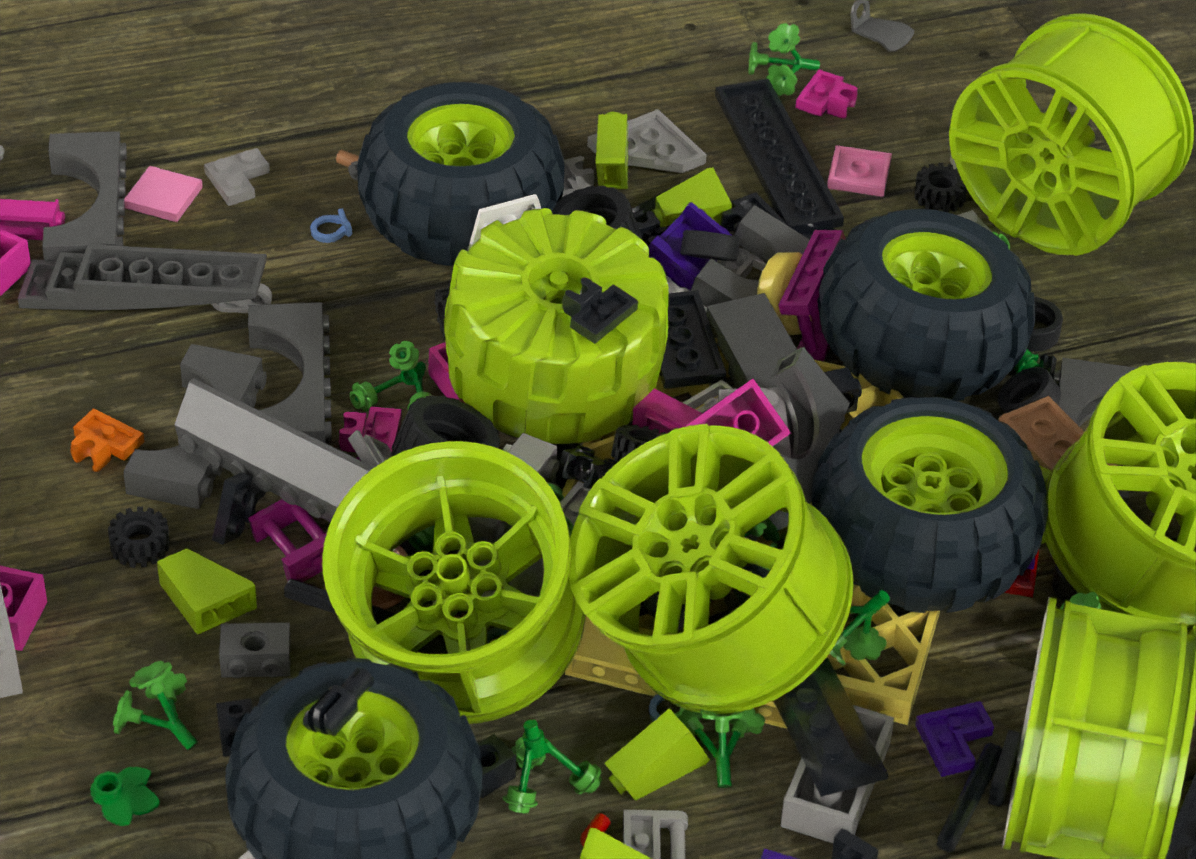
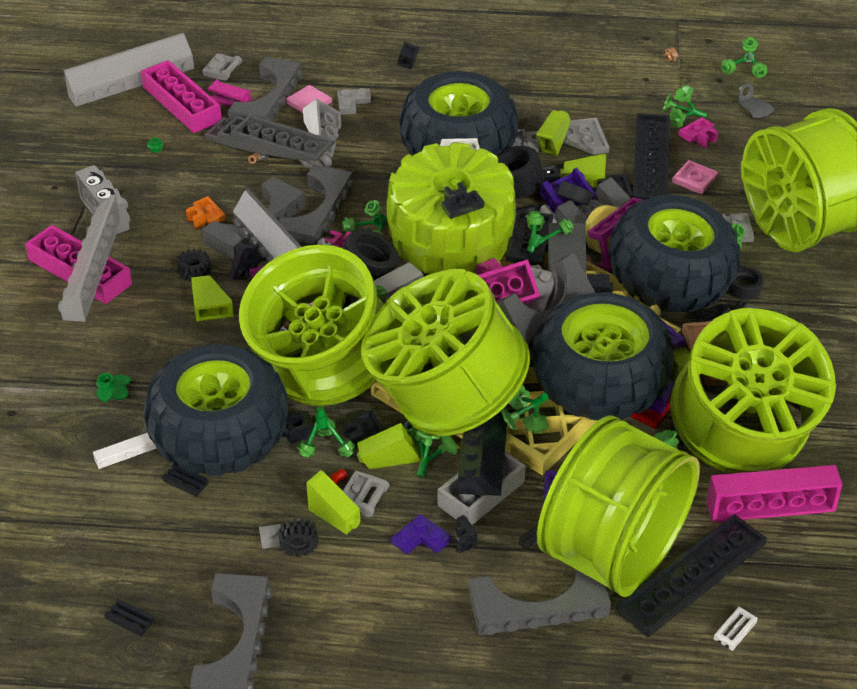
camera: 25 degrees right, 0 degrees up
bright green plant [113,661,198,751] -> none
dark grey brick [219,623,291,678] -> none
black arm [303,667,374,737] -> none
medium blue piece [310,208,352,243] -> none
black tyre [914,163,967,213] -> none
green plate [1013,349,1039,374] -> none
none -> medium nougat arm [248,153,270,164]
none -> light grey wedge [303,98,341,158]
none -> black plate [344,409,384,447]
none -> black brick [397,42,420,70]
none -> plant [525,211,574,254]

